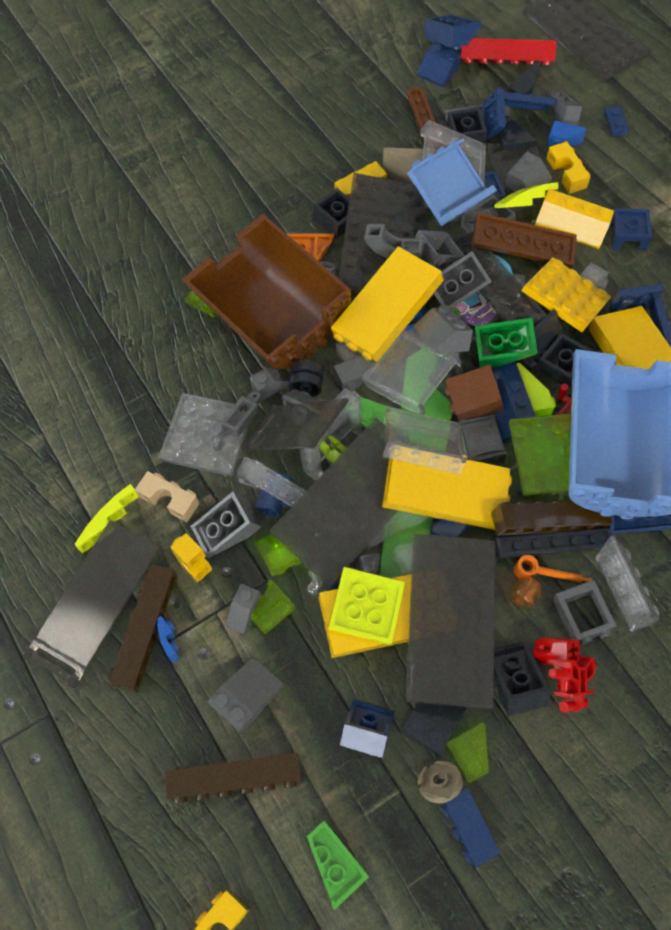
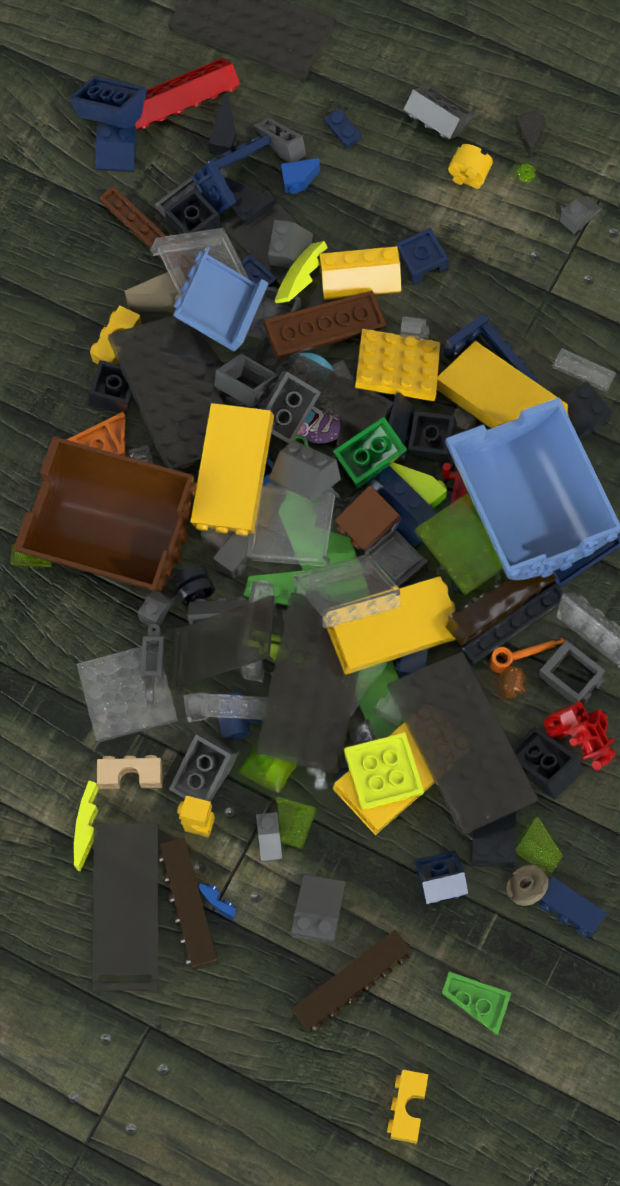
camera: 30 degrees left, 5 degrees up
dark grey arch [364,224,424,259] -> none
yellow arch [547,141,590,194] -> none

